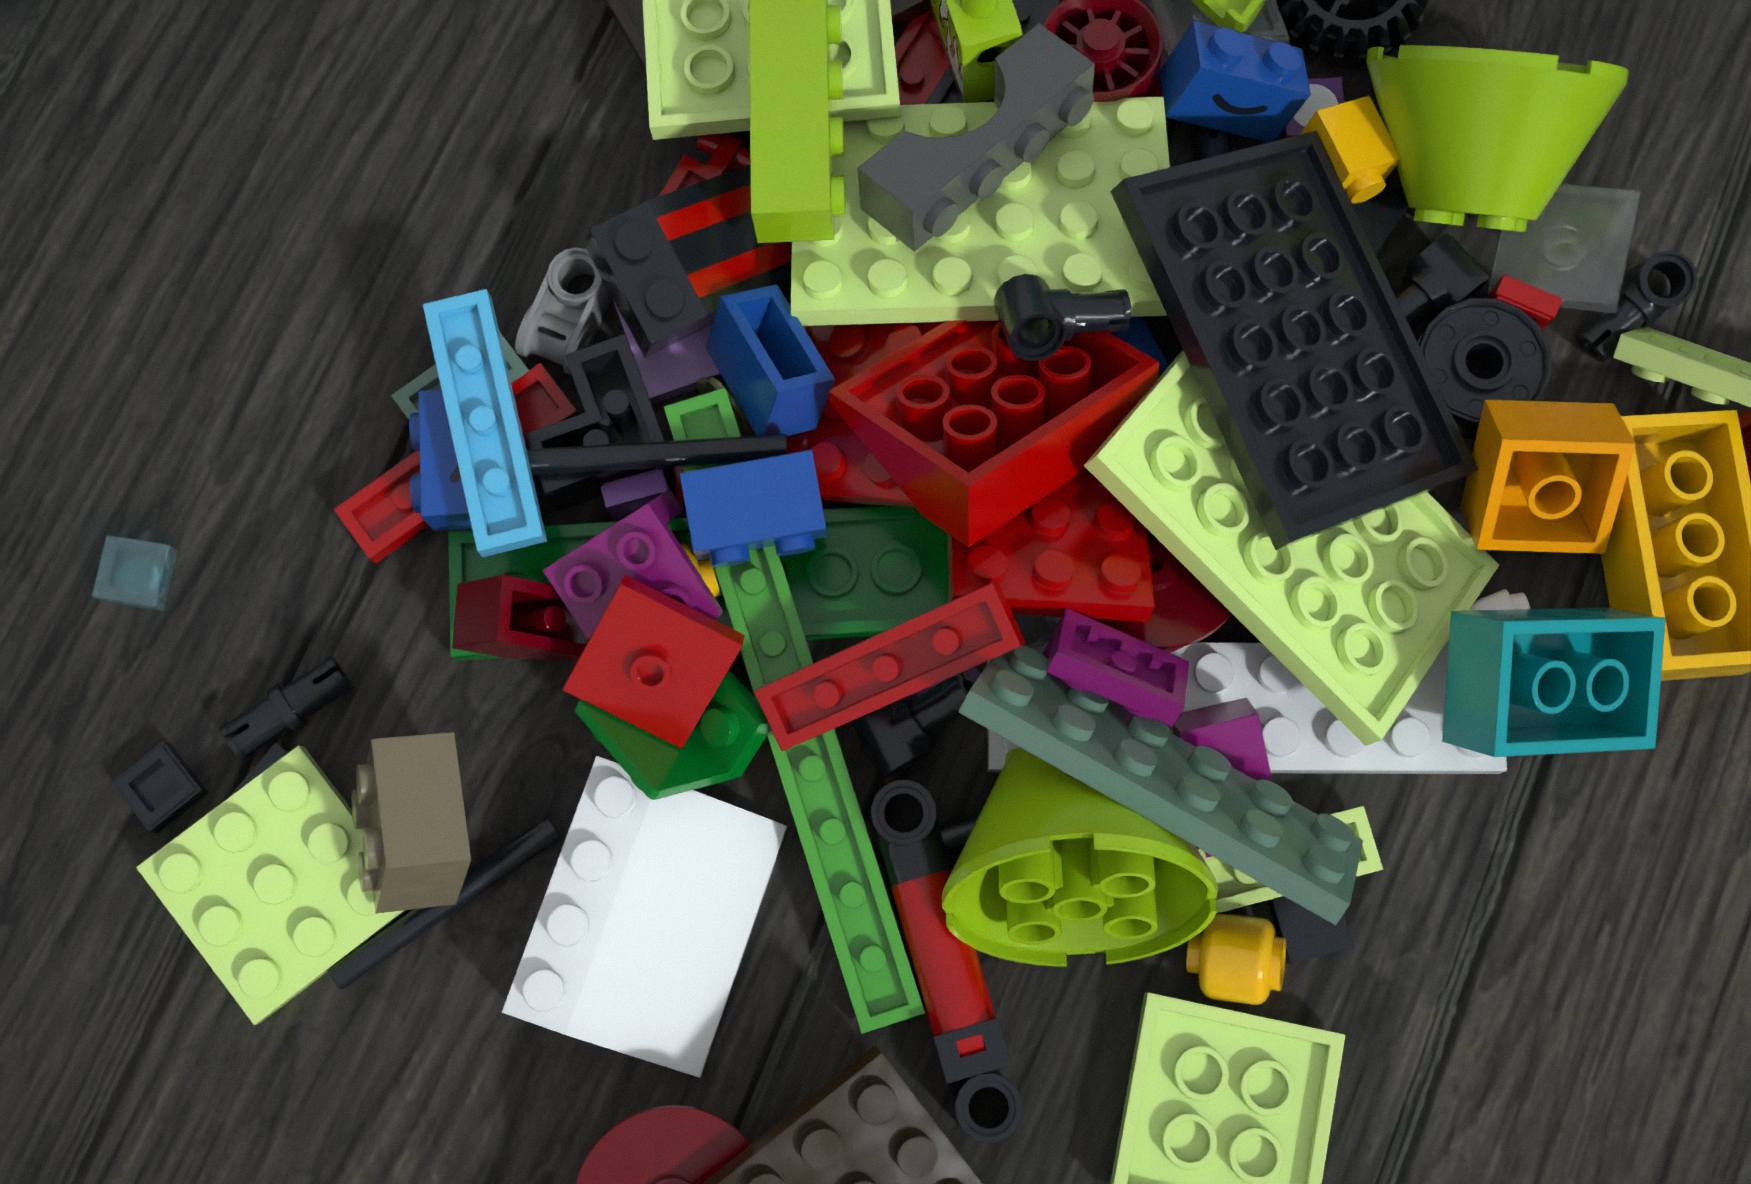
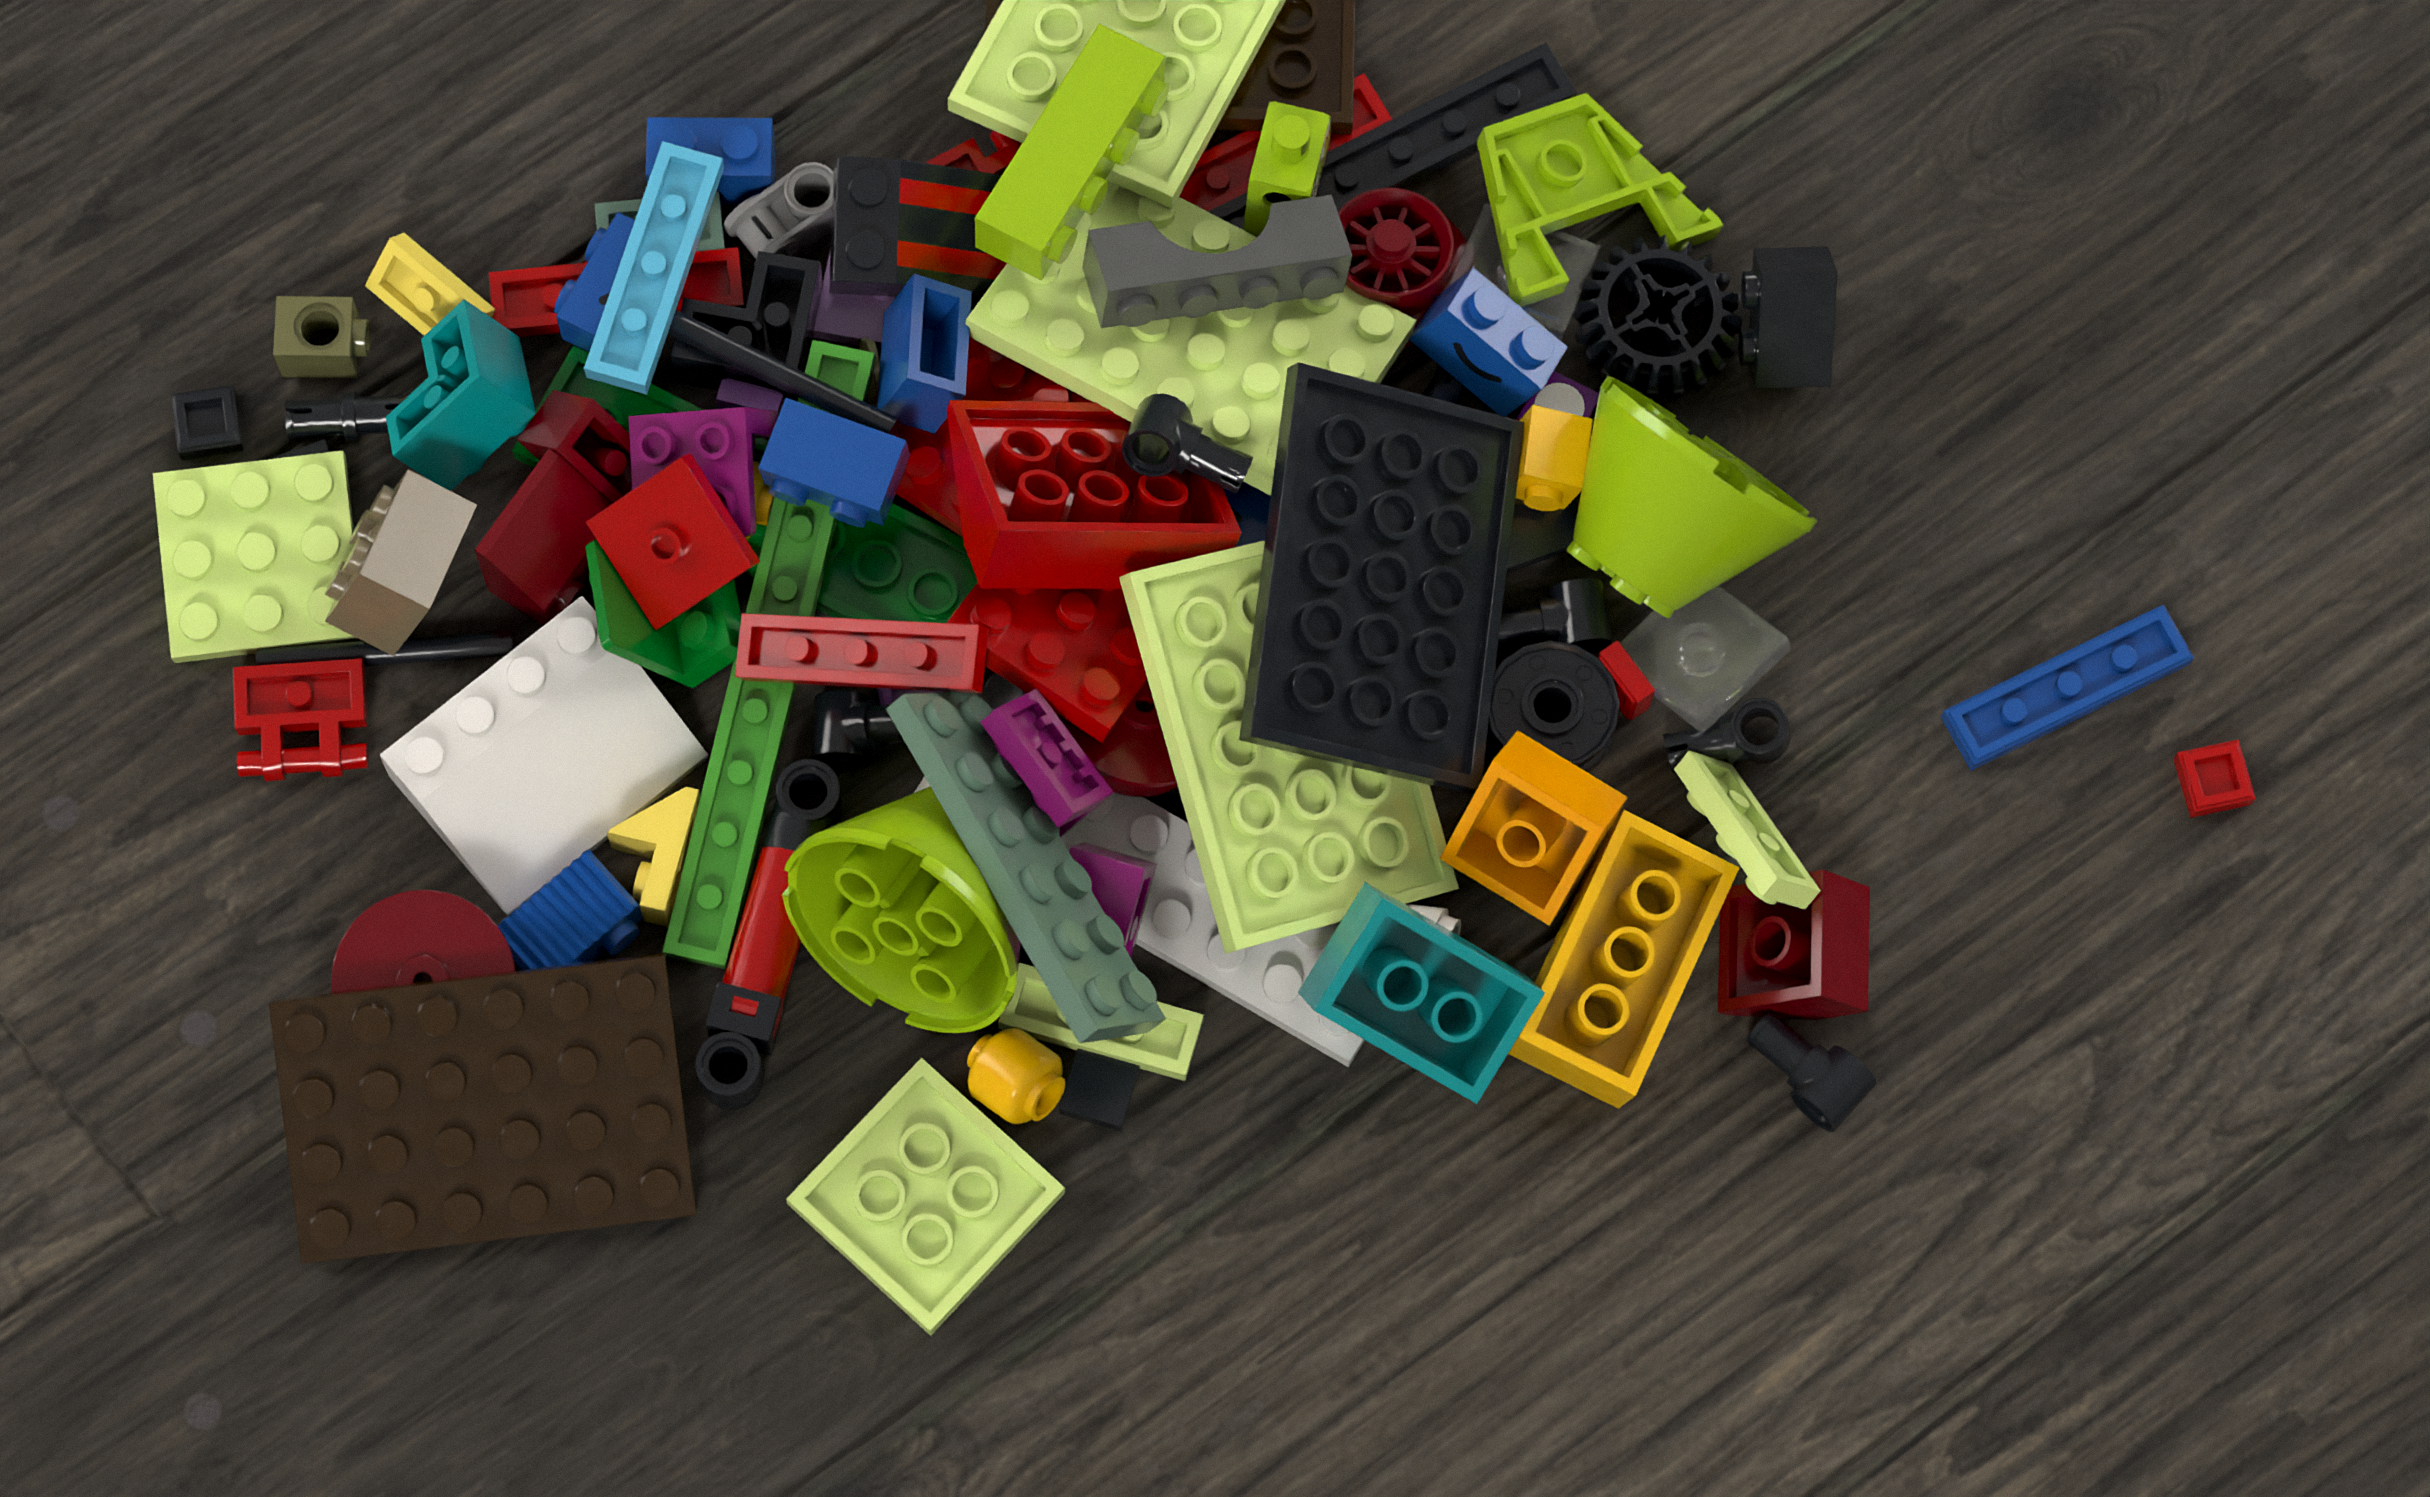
camera: 25 degrees right, 5 degrees down
clear light blue plate [92,535,177,611] -> none
none -> red plate [233,658,369,782]
none -> olive brick [273,296,370,378]
none -> light yellow plate [365,233,496,336]
none -> teal brick [386,299,536,491]
none -> dark red slope [475,449,611,626]
none -> blue brick [497,850,643,971]
none -> light yellow slope [607,787,700,927]
none -> blue brick [646,117,776,204]

